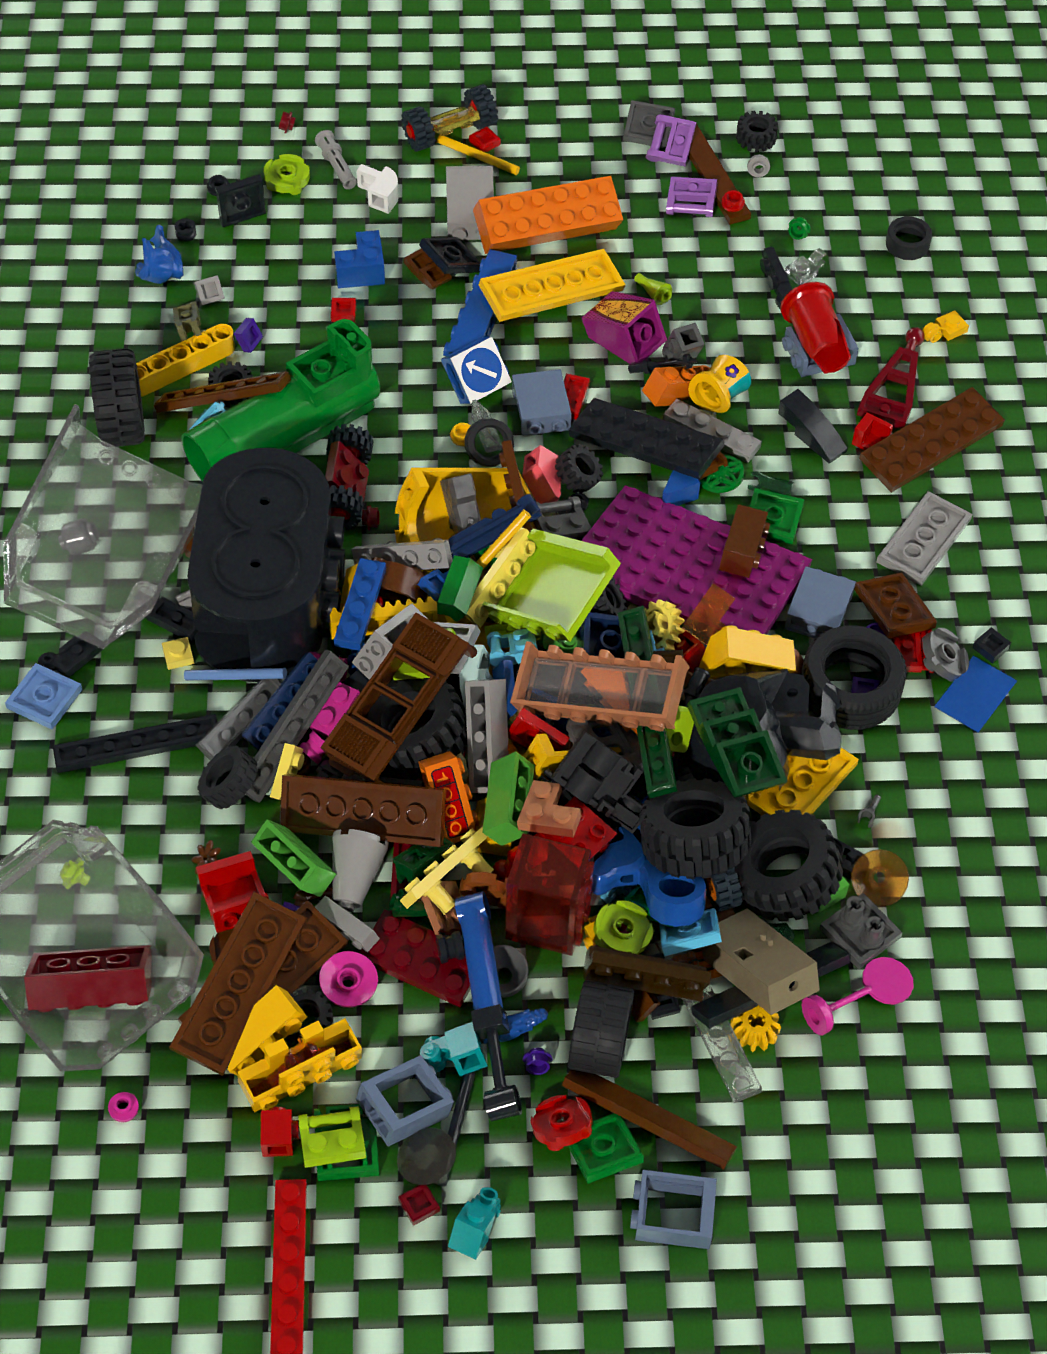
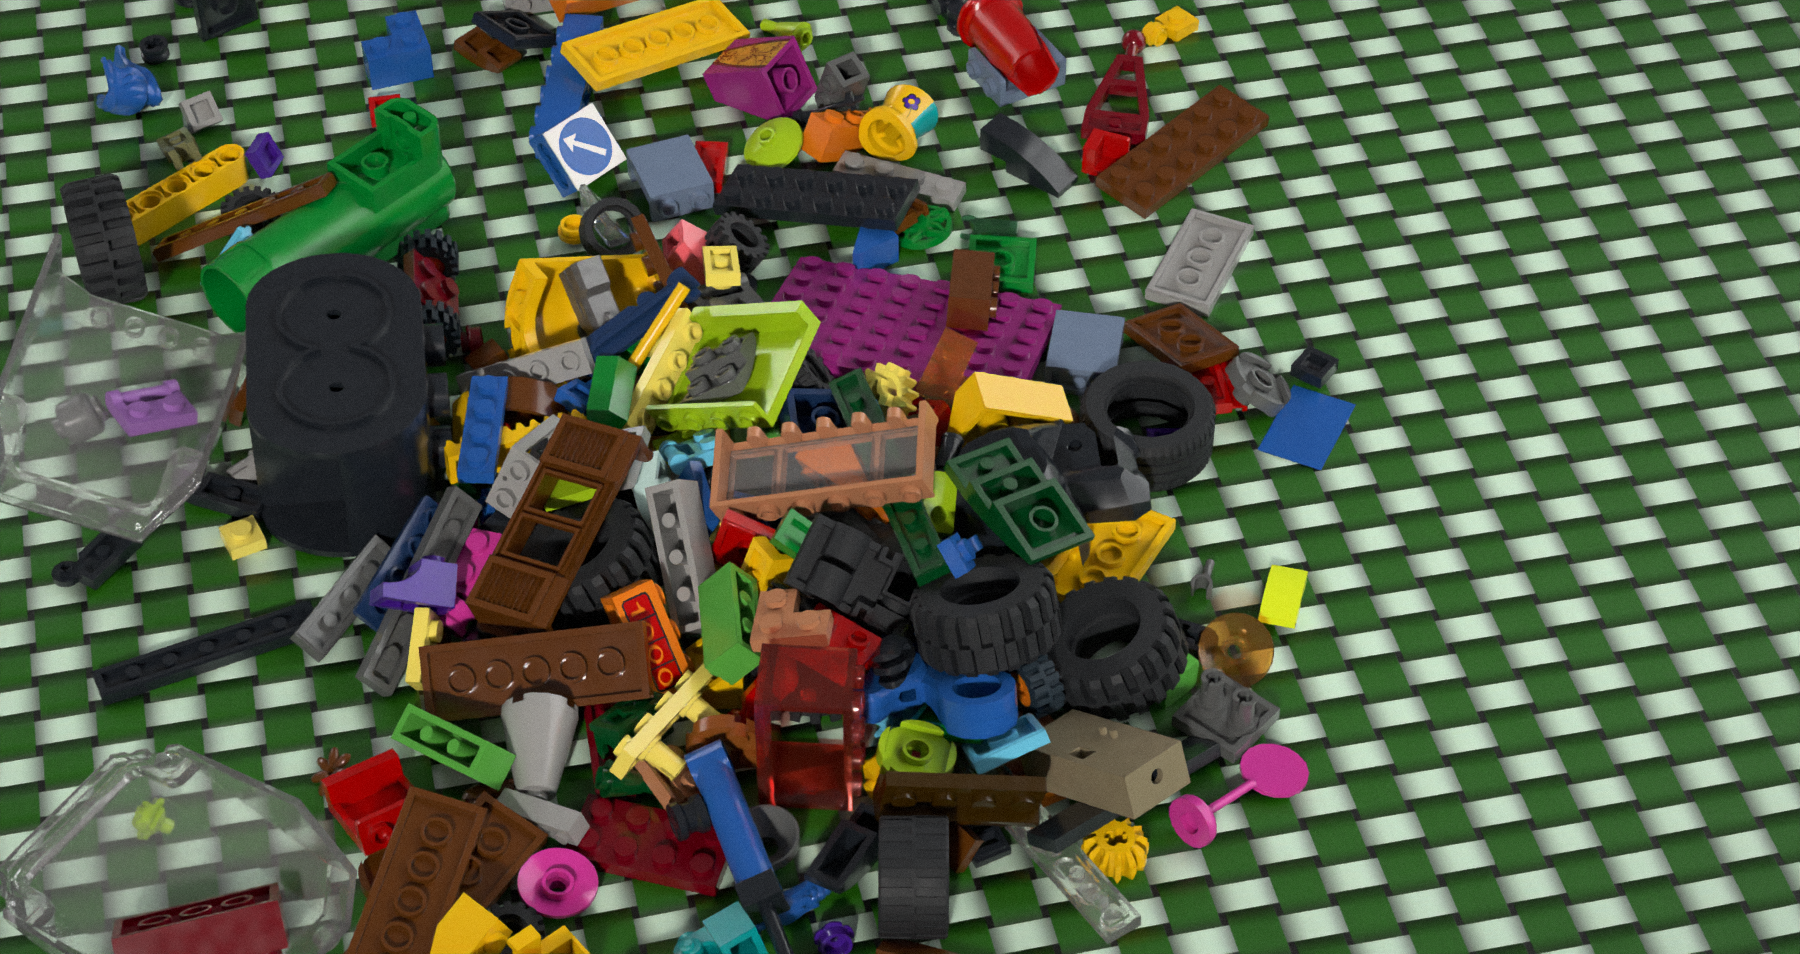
camera: 10 degrees left, 10 degrees down
medium blue plate [5,663,82,730] -> none
medium blue bar [184,668,287,681] -> none
black tyre [197,746,258,809] -> none
none -> medium lavender plate [105,379,198,437]
none -> dark purple arch [369,555,458,617]
none -> reddish brown tile [464,338,509,370]
none -> dark grey slope [680,332,756,404]
none -> light yellow plate [702,246,741,290]
none -> lime dish [744,117,804,168]
none -> green tile [769,508,812,559]
none -> black slope [804,801,879,894]
none -> black arm [871,624,916,690]
none -> blue plate [936,532,984,579]
none -> neon yellow slope [1258,565,1308,629]

